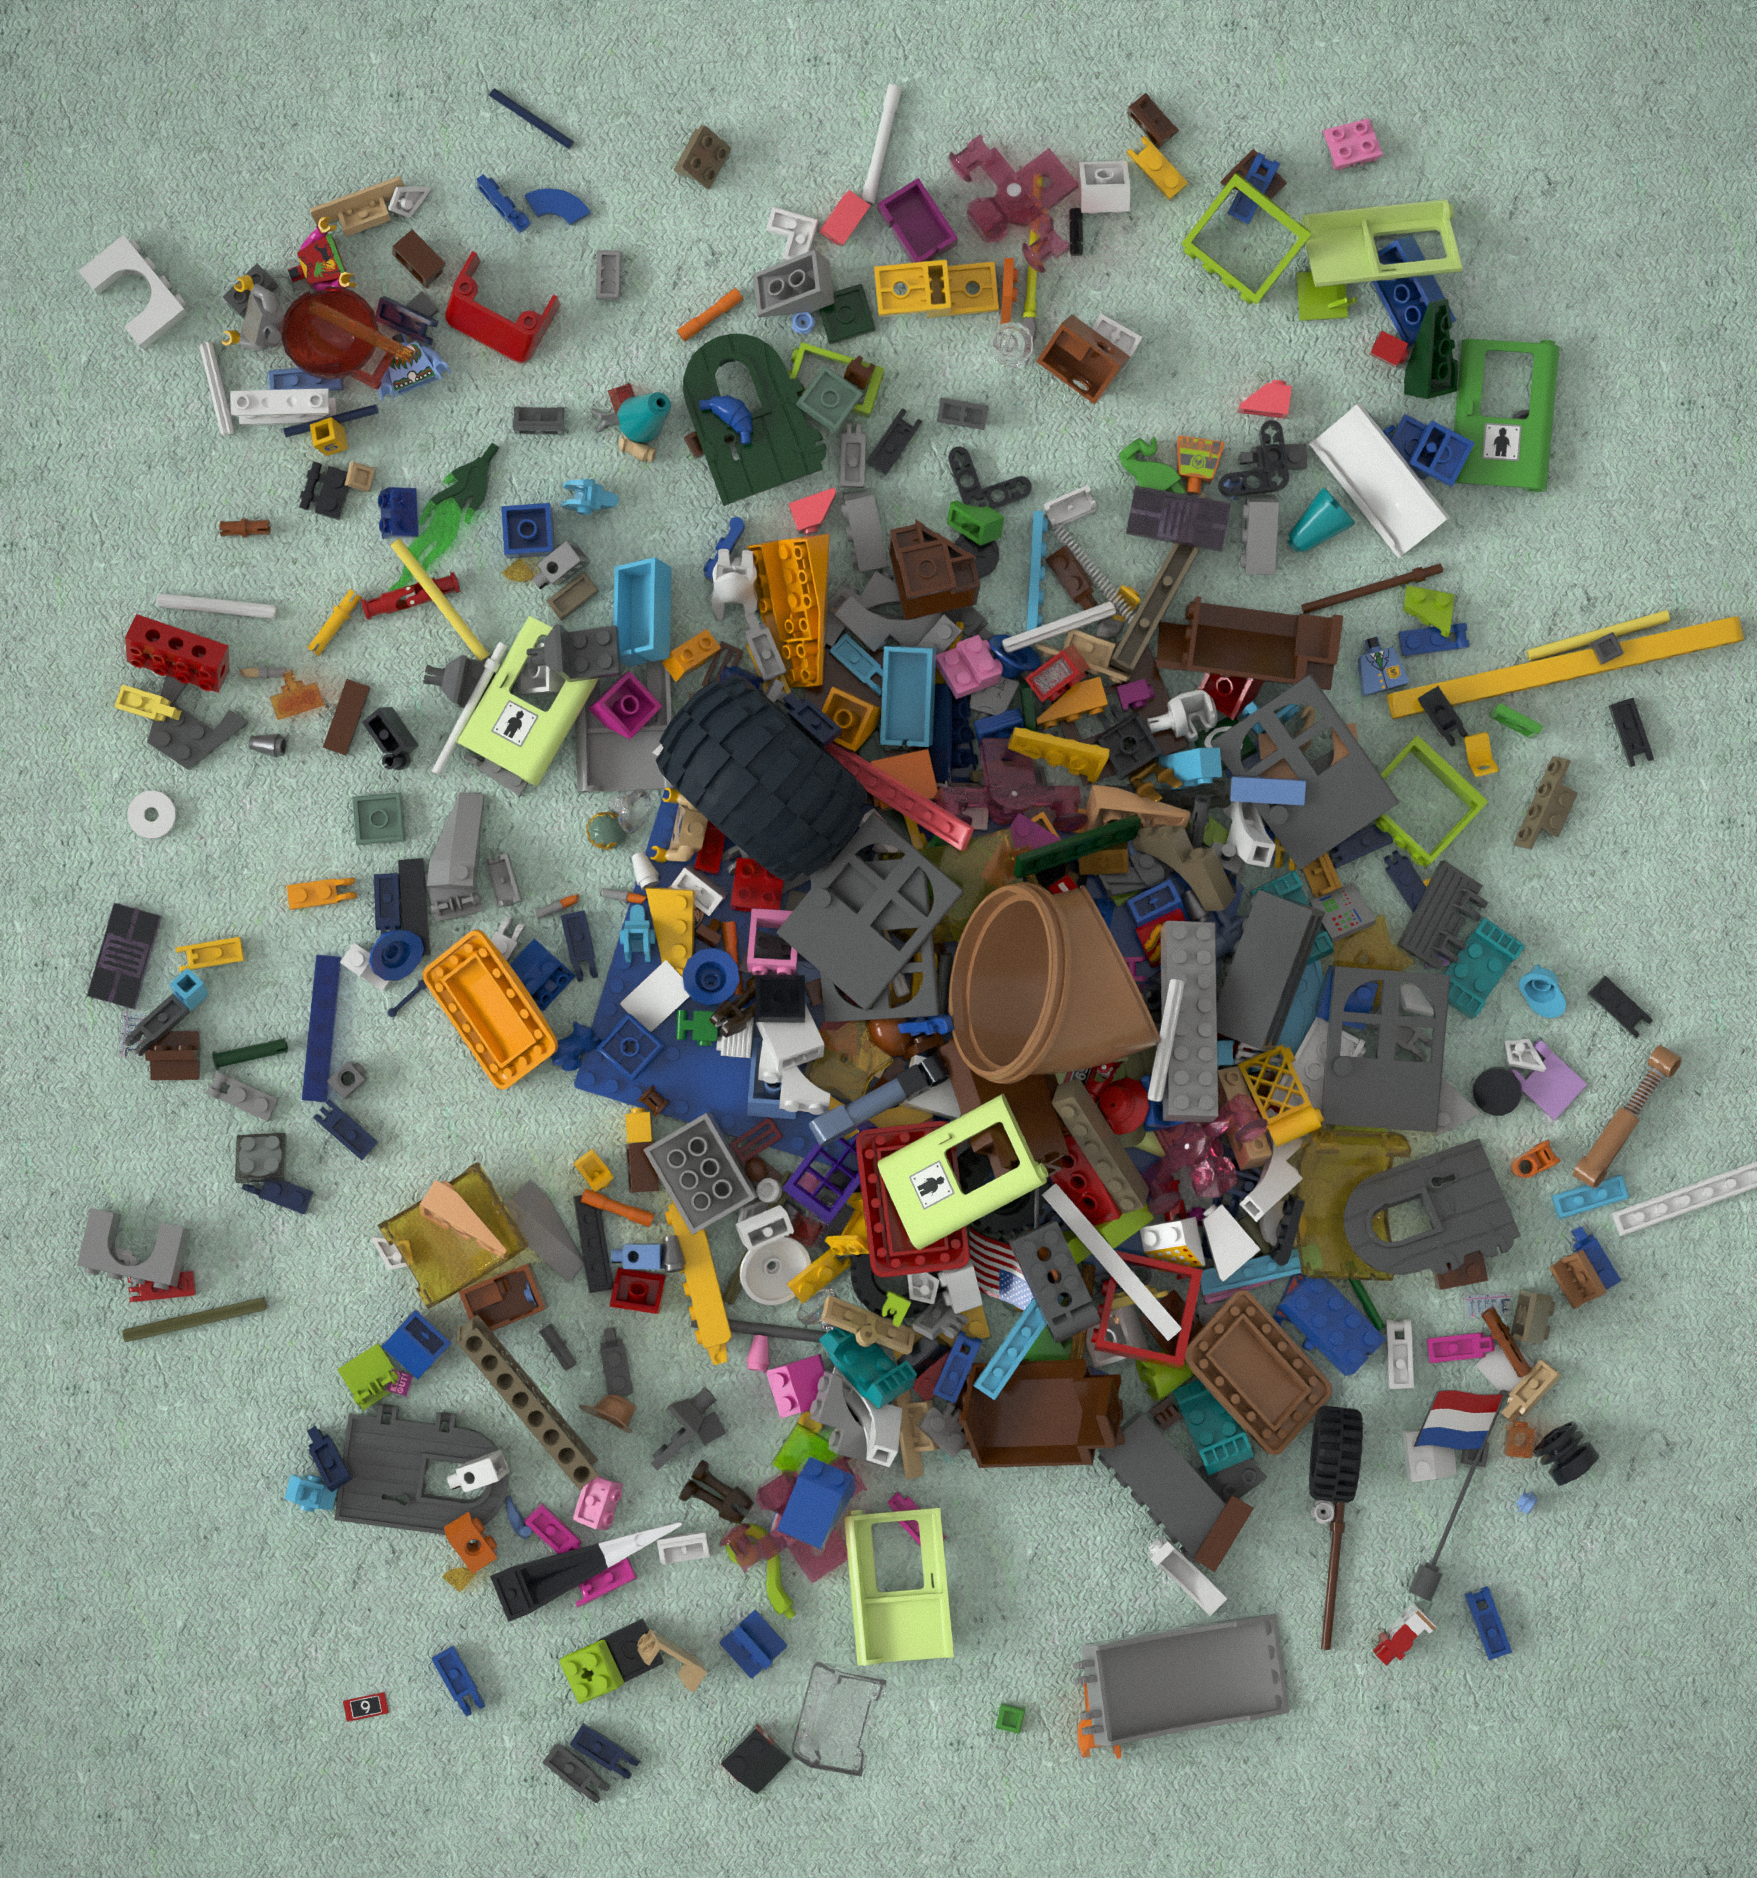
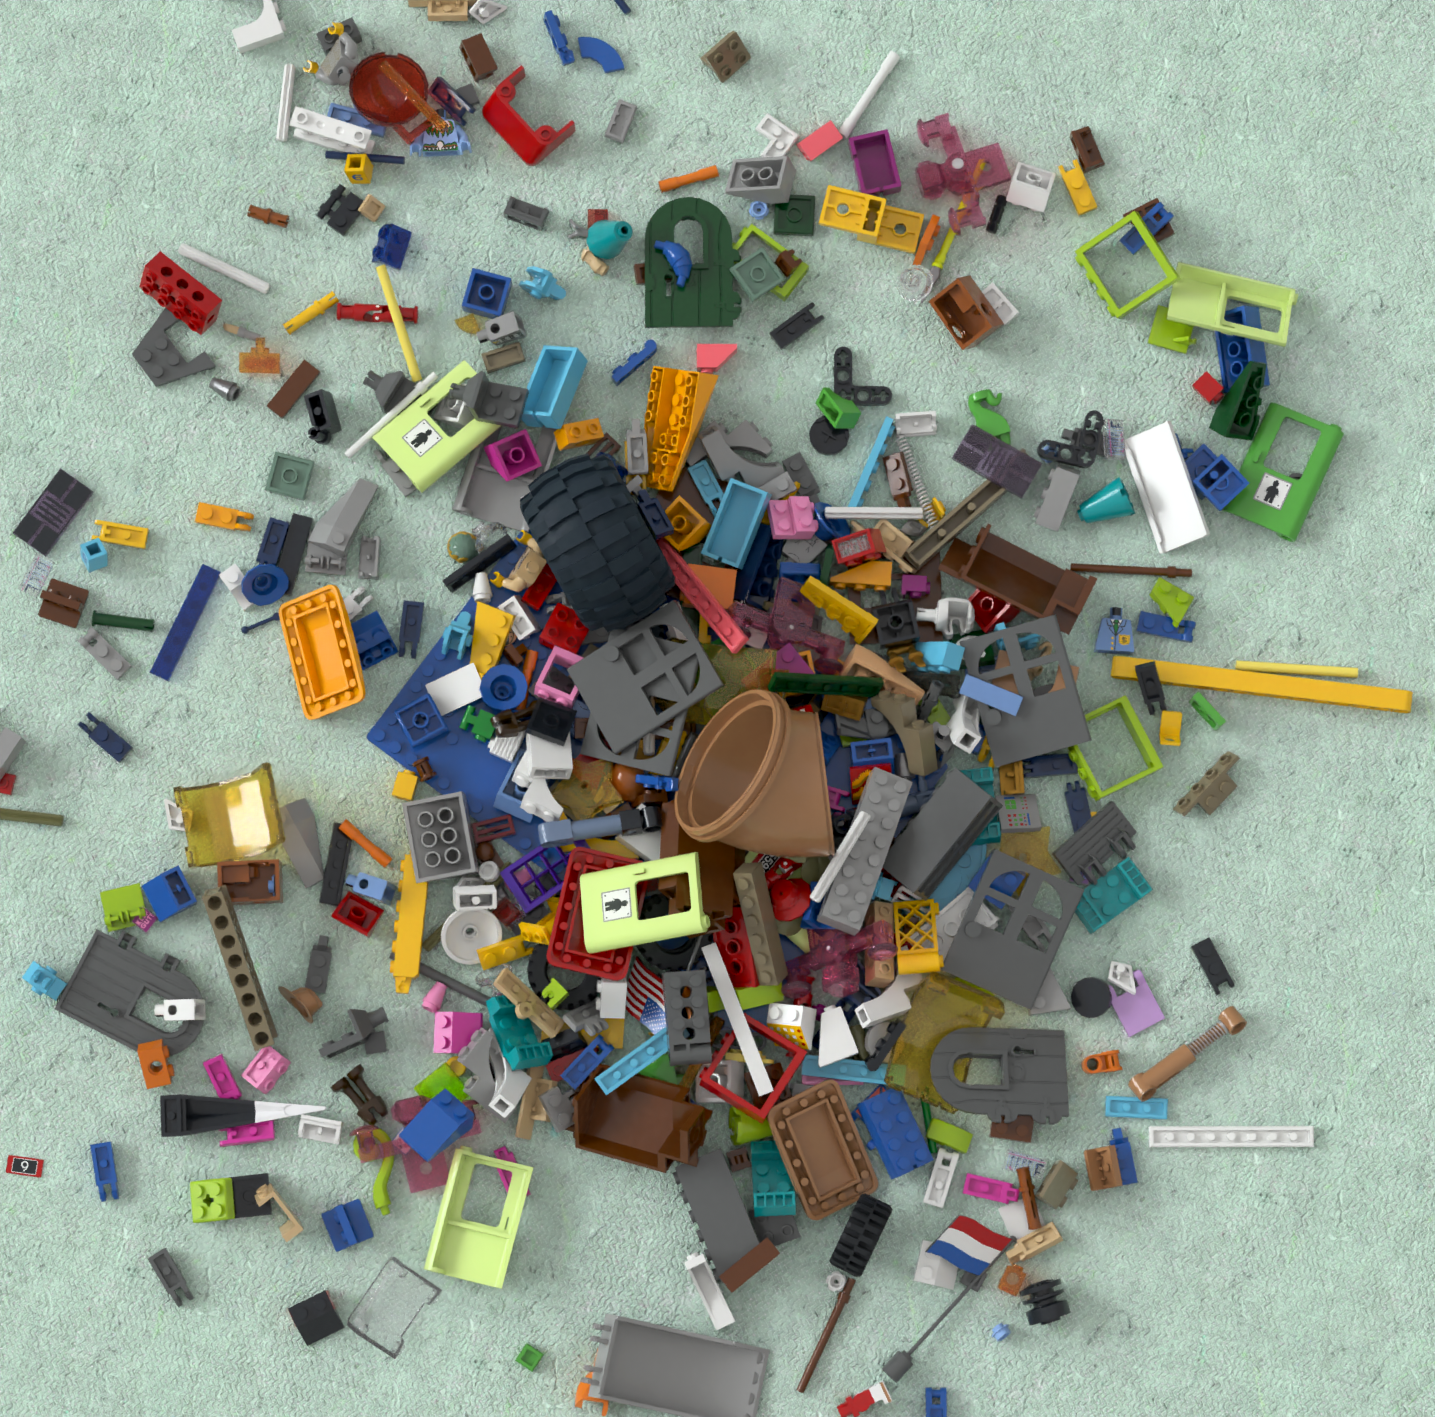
camera: 15 degrees right, 5 degrees down
light yellow hinge [114,685,182,722] -> none
dark grey hinge [124,993,191,1057] -> none
white tile [127,790,177,839] -> none
light grey piece [235,1133,287,1183] -> none
torso [288,217,356,295] -> none
dark blue hinge [307,1426,353,1492] -> none
dark blue hinge [313,1099,379,1161] -> none
flat silver brick [327,1061,368,1099] -> none
piece [388,443,499,592] -> none
light nougat wedge [420,1179,507,1259] -> none
clear yellow tile [442,1568,477,1592] -> none
medium blue bar [506,1496,532,1540] -> none
light grey piece [535,894,579,920] -> none
dark grey axle [539,1323,577,1371] -> none
blue animal [550,1021,601,1072] -> none
dark blue hinge [570,1723,640,1779] -> none
yellow bracket [573,1148,614,1192] -> none
light grey piece [602,888,647,904] -> none
reddish brown hinge [626,1142,659,1193] -> none
flat silver cone [662,1235,686,1273] -> none
white piece [711,549,758,620] -> none
light grey hinge [840,422,866,488] -> none
light grey wedge [841,488,888,572] -> none
reddish brown panel [889,519,980,620] -> none
white piece [908,1273,939,1304] -> none
dark grey hinge [937,397,989,430] -> none
torso [1176,435,1224,495] -> none
coral slope [1238,380,1292,419] -> none
bright pink hinge [1322,118,1383,171] -> none
white piece [1399,984,1434,1016] -> none
medium azure piece [1518,964,1566,1018] -> none
dark grey tile [1590,632,1624,665] -> none
black hinge [1609,698,1654,767] -> none
none -> black tile [442,534,517,593]
none -> lime slope [925,1118,973,1154]
none -> clear tile [1102,419,1126,461]

